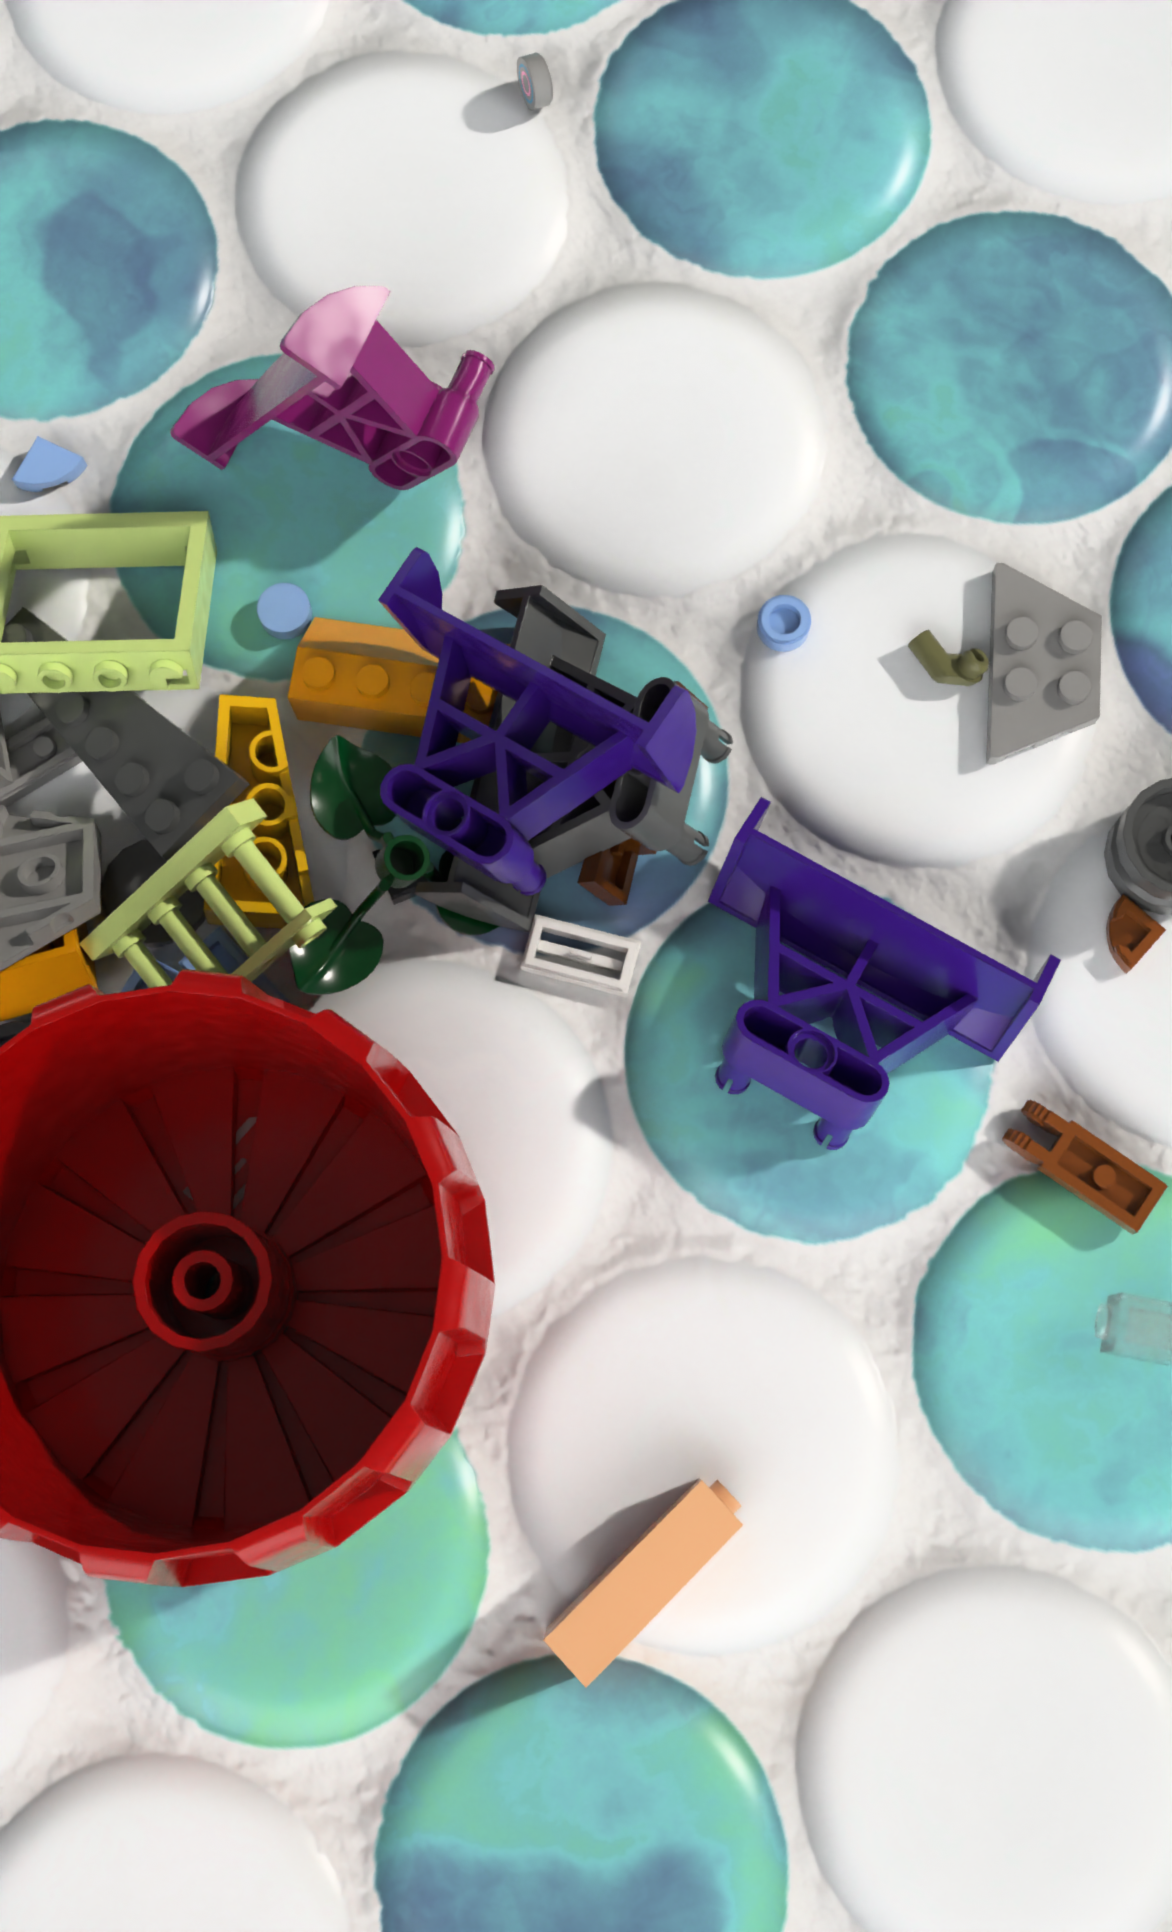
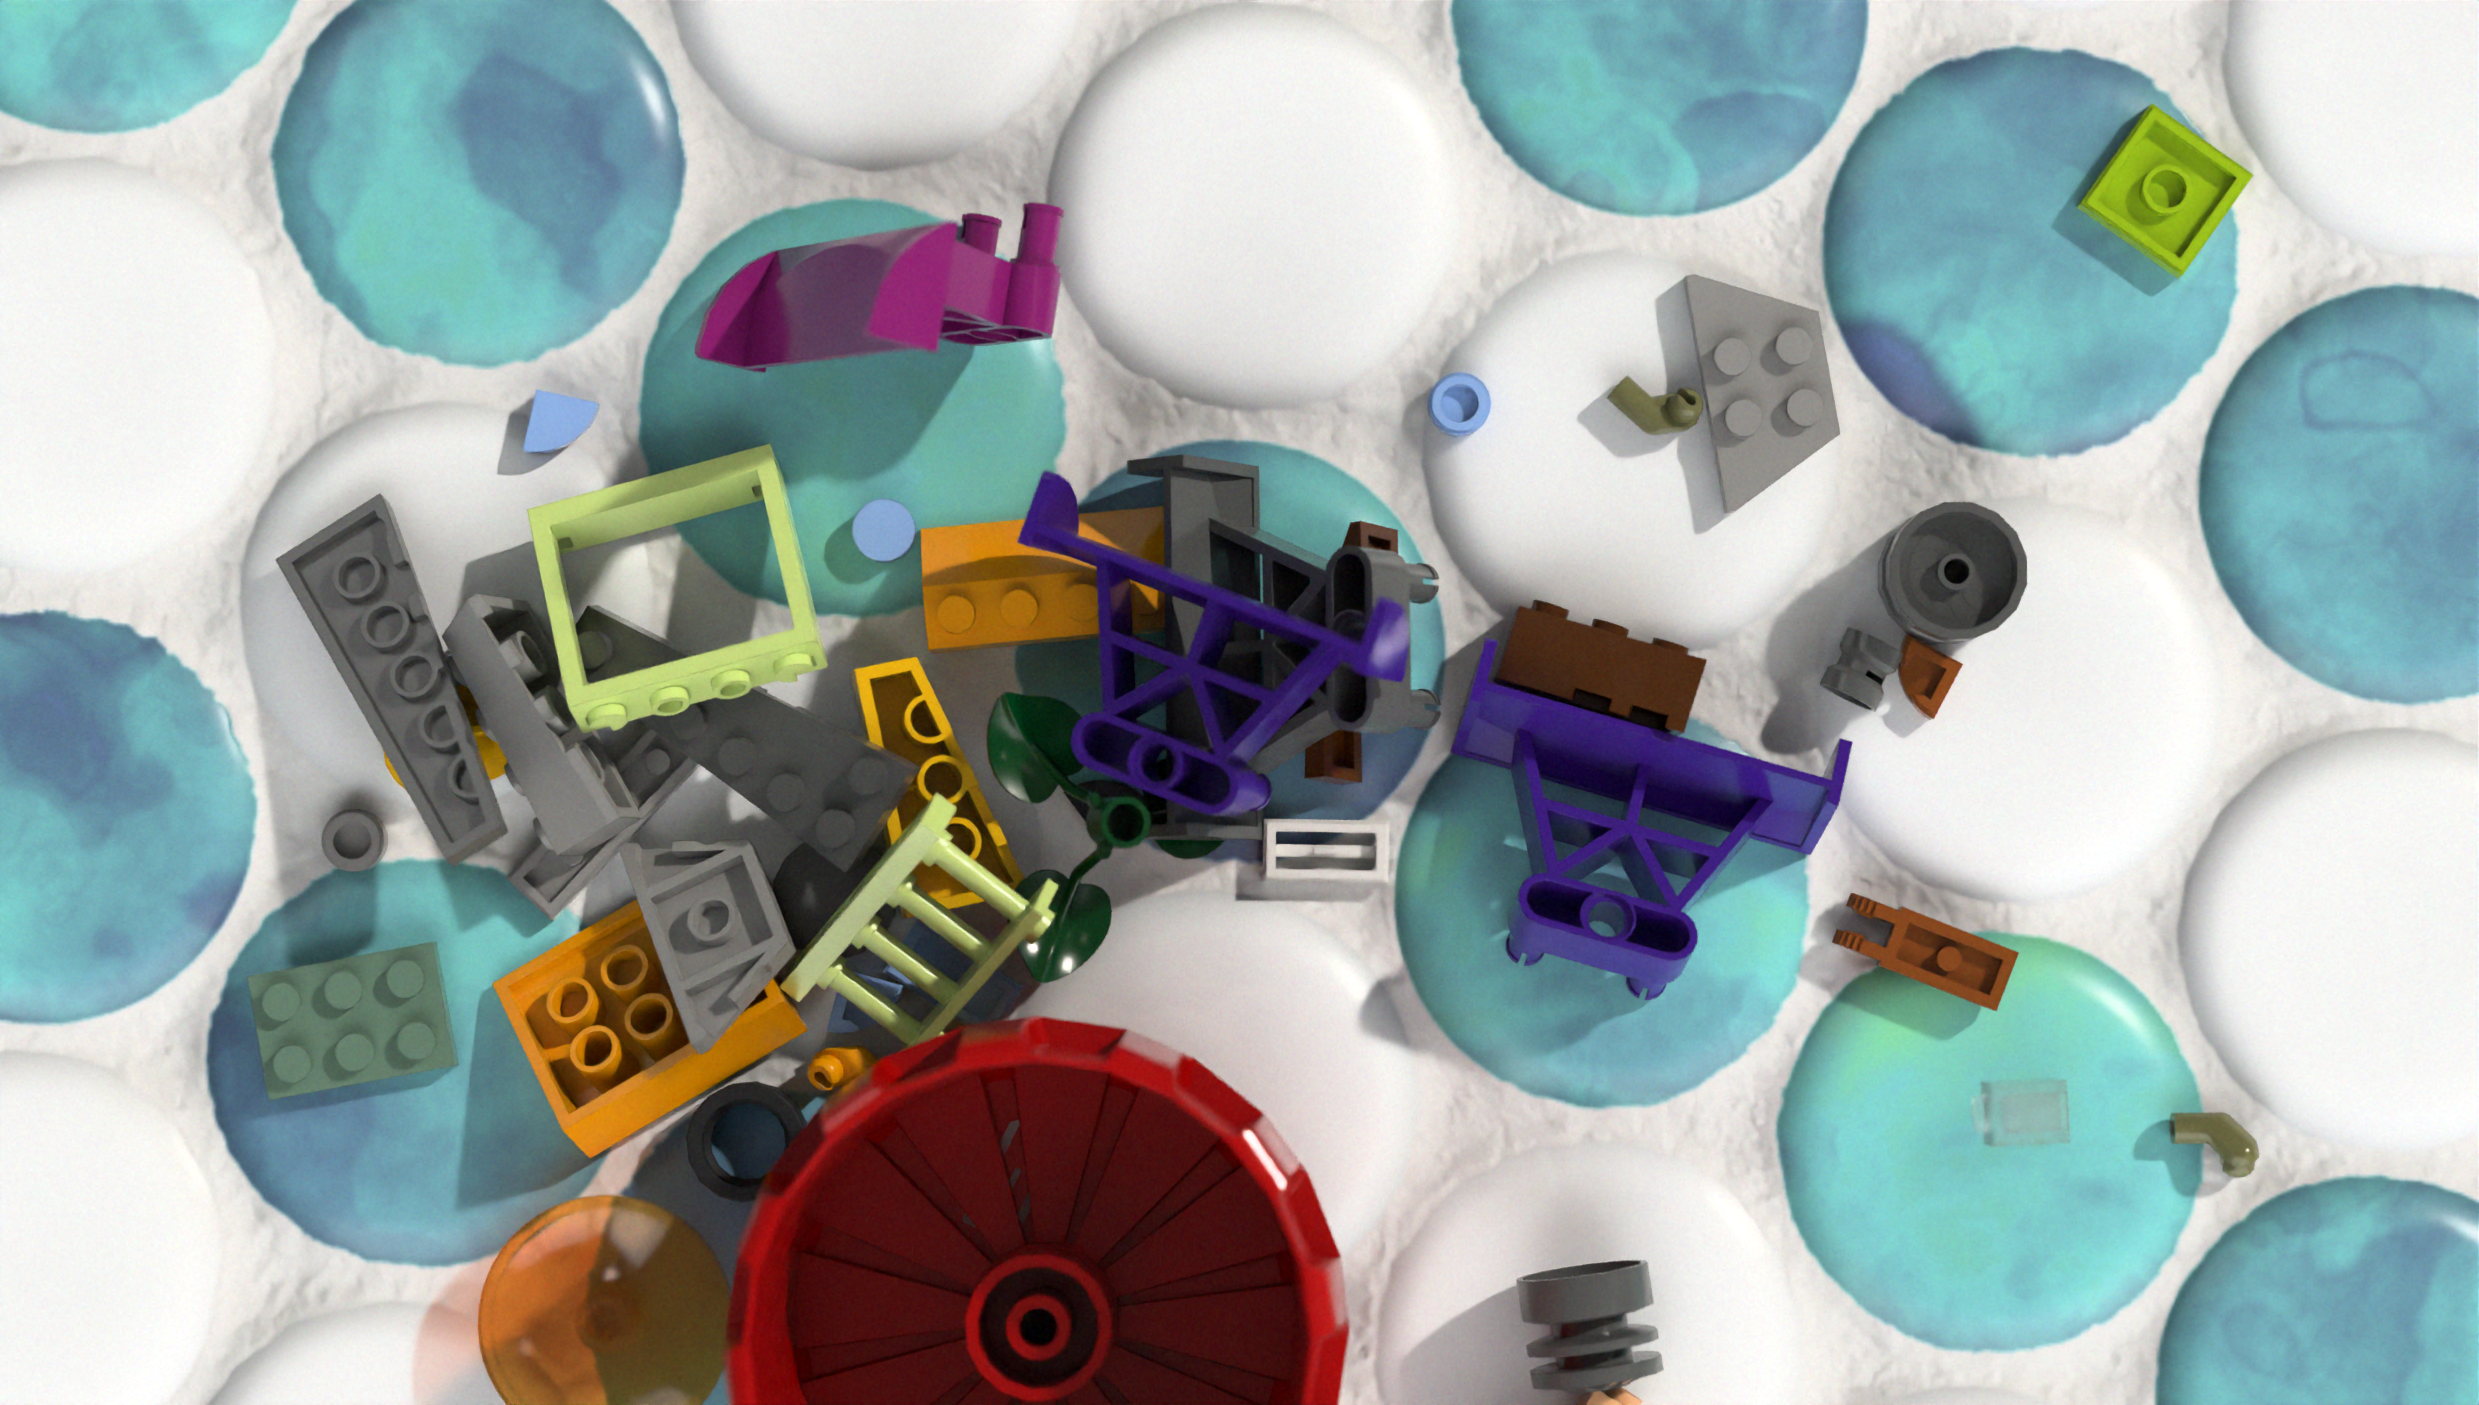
camera: 20 degrees left, 10 degrees up
none -> reddish brown wedge [1494,600,1707,736]
none -> dark grey wheel [1516,1260,1663,1393]
none -> dark grey wheel [1820,627,1904,712]

